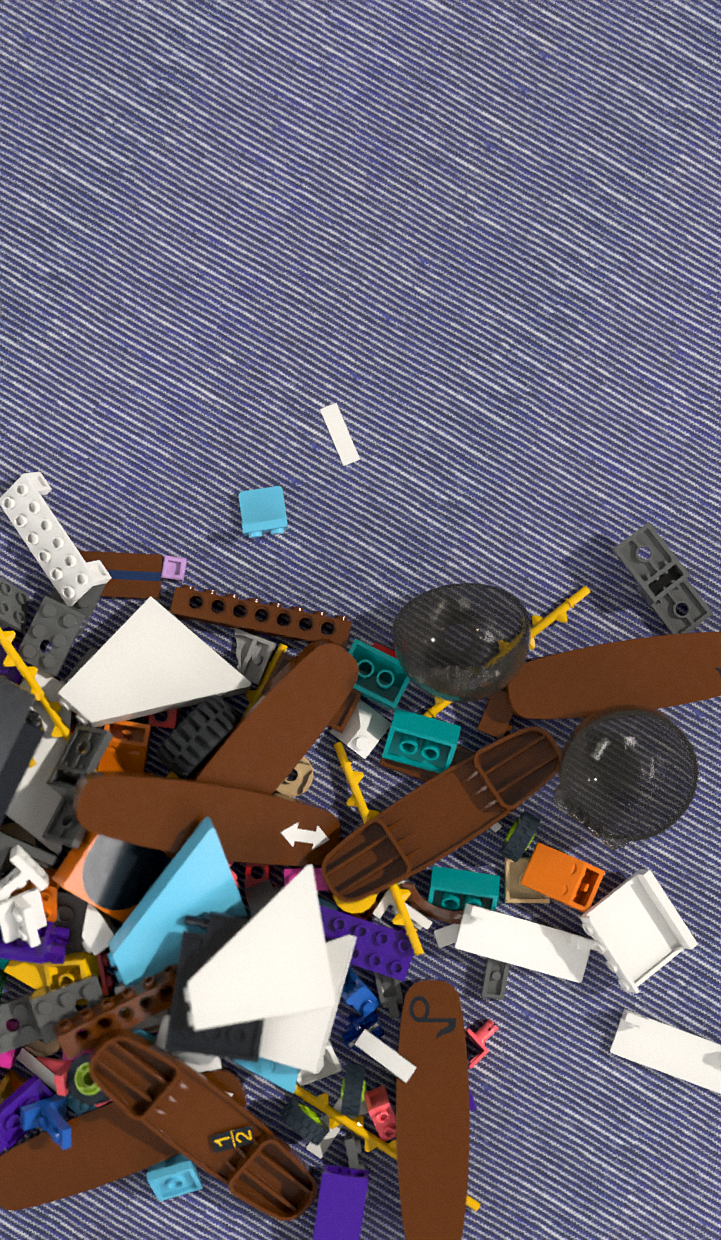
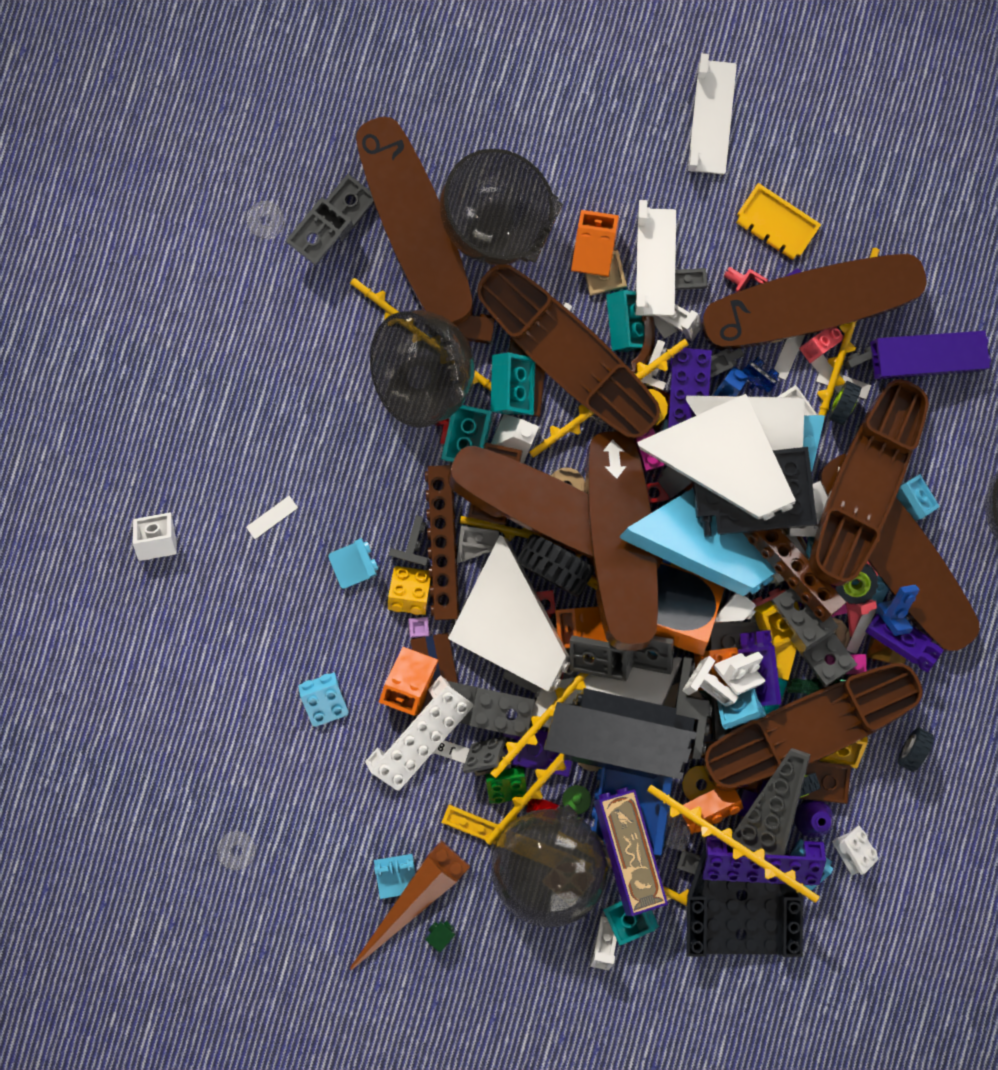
camera: 105 degrees left, 0 degrees up
black sticker [211,1126,254,1153] -> none
black wheel [340,1063,366,1117] -> none
white sticker [355,1030,416,1082] -> none
black wheel [500,810,541,863] -> none
white panel [579,869,698,994] -> none
none -> white slope [133,512,177,561]
none -> clear tile [246,201,285,239]
none -> medium azure bracket [298,672,349,727]
none -> orange slope [379,647,438,716]
none -> yellow bracket [388,566,431,615]
none -> dark grey bracket [389,515,429,567]
none -> white sticker [433,740,469,763]
none -> white bracket [656,304,702,341]
none -> yellow hinge [736,183,821,260]
none -> white sticker [772,335,805,380]

